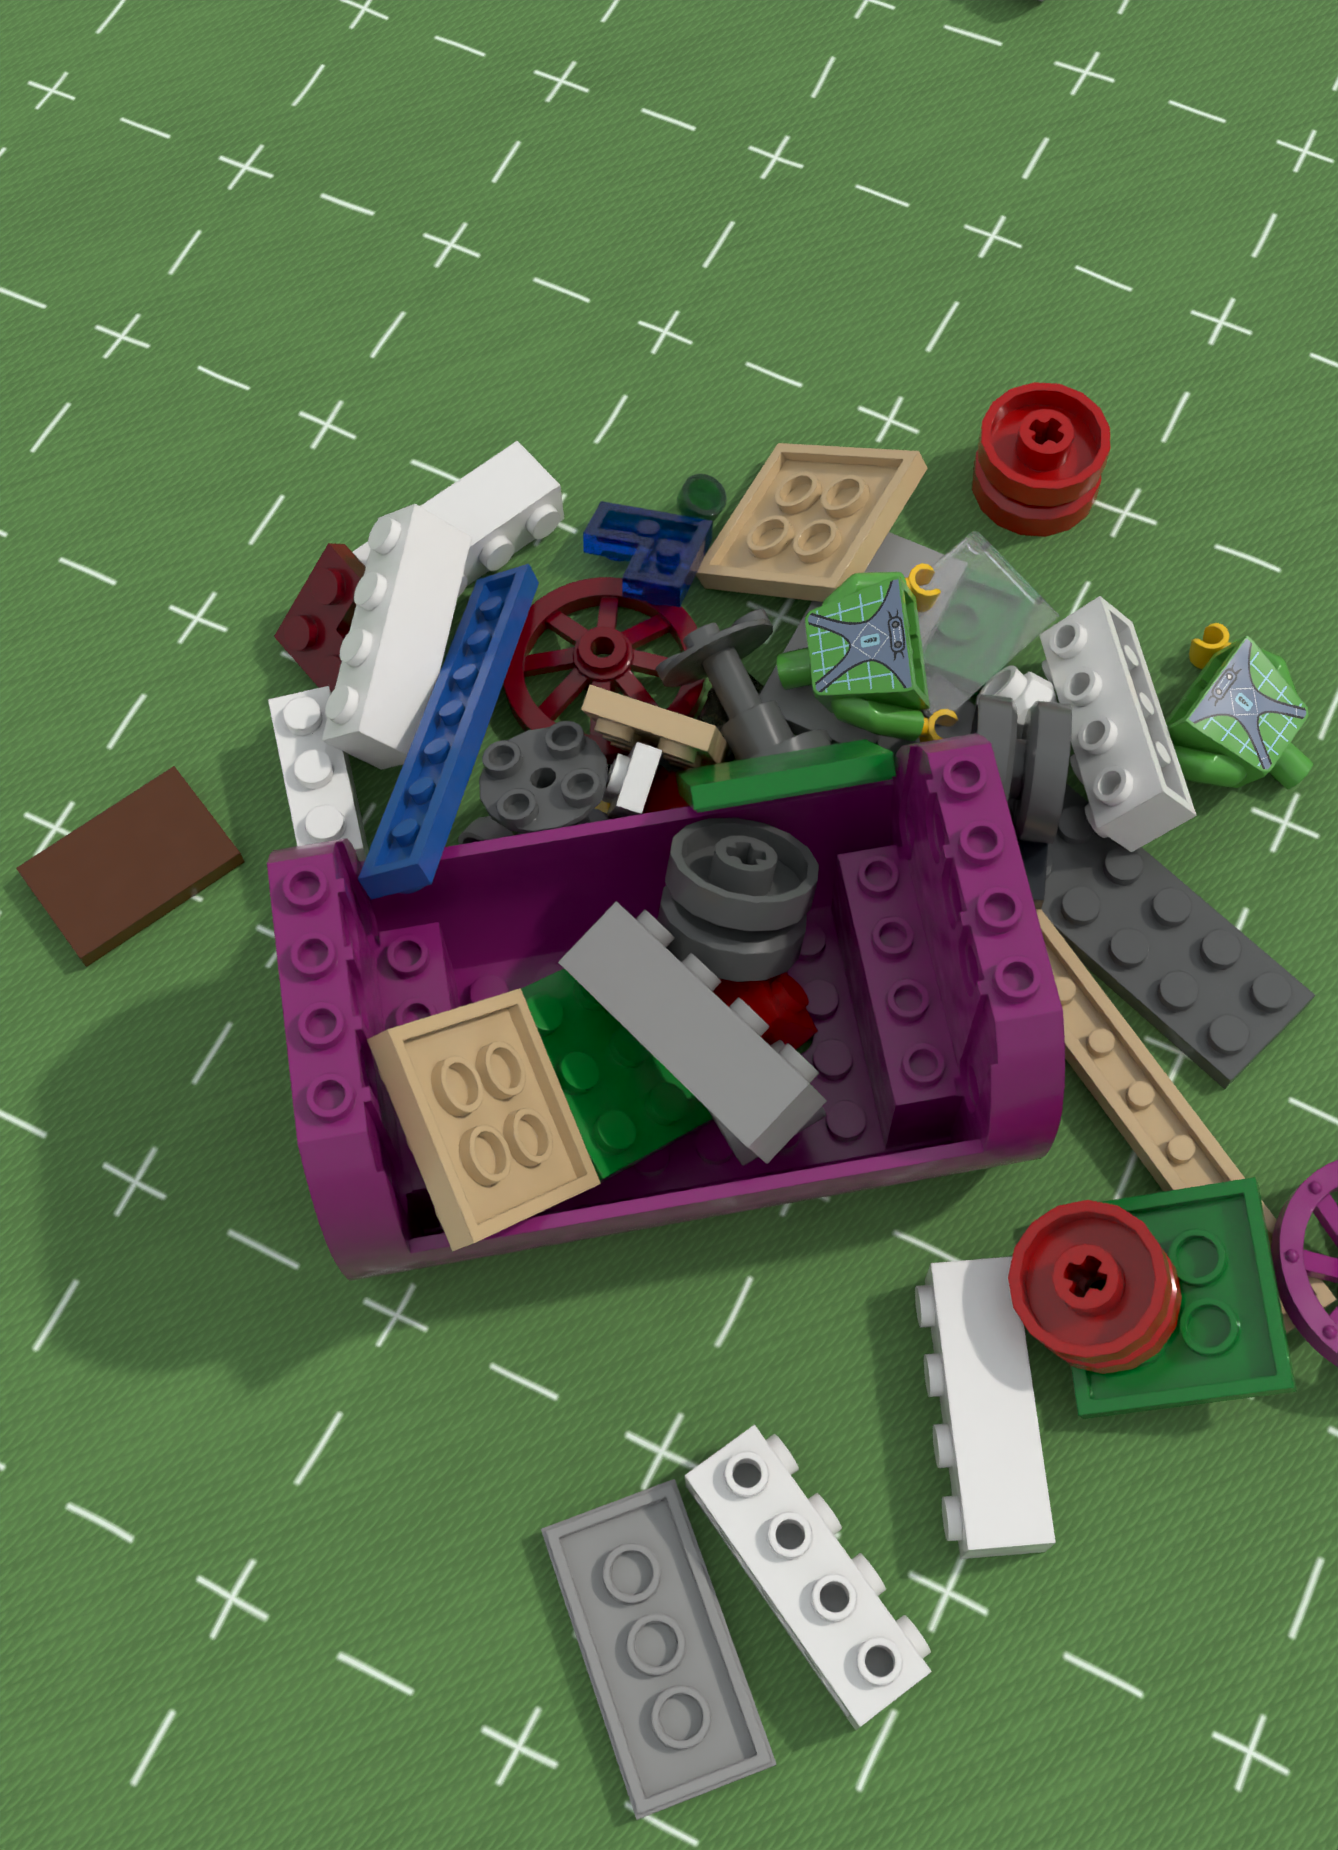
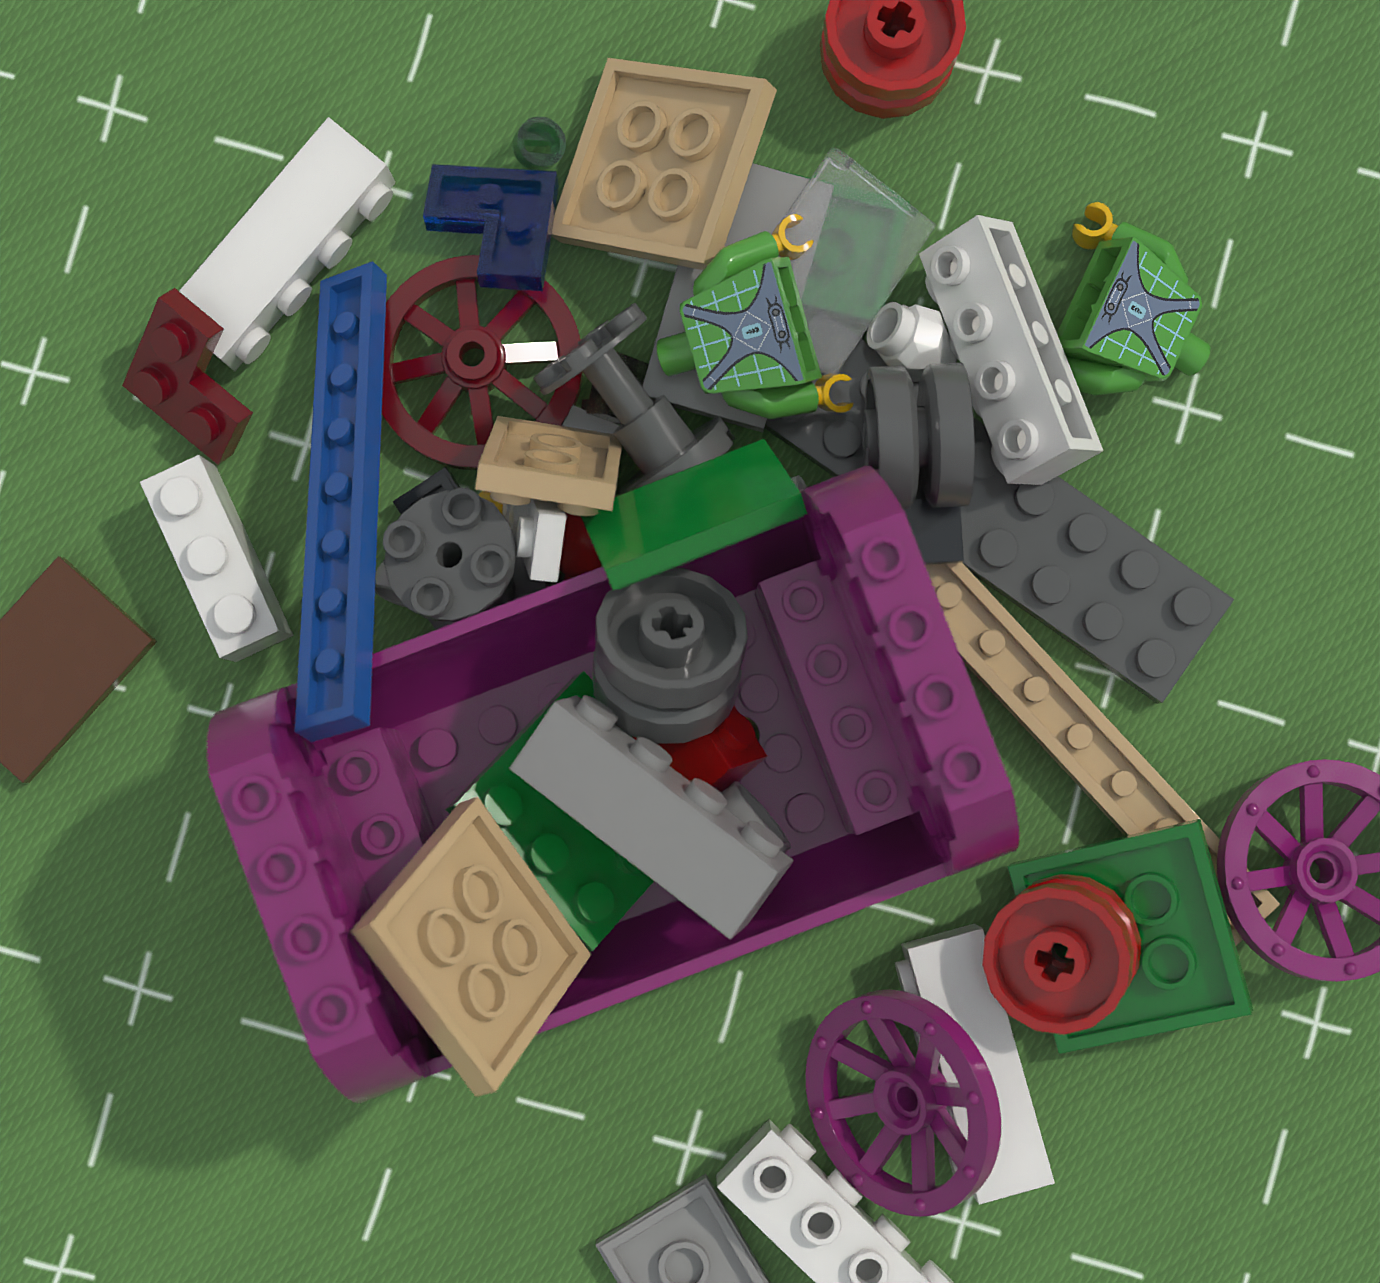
camera: 15 degrees left, 20 degrees up
white brick [322,504,472,770] -> none
none -> magenta wheel [805,989,1001,1217]

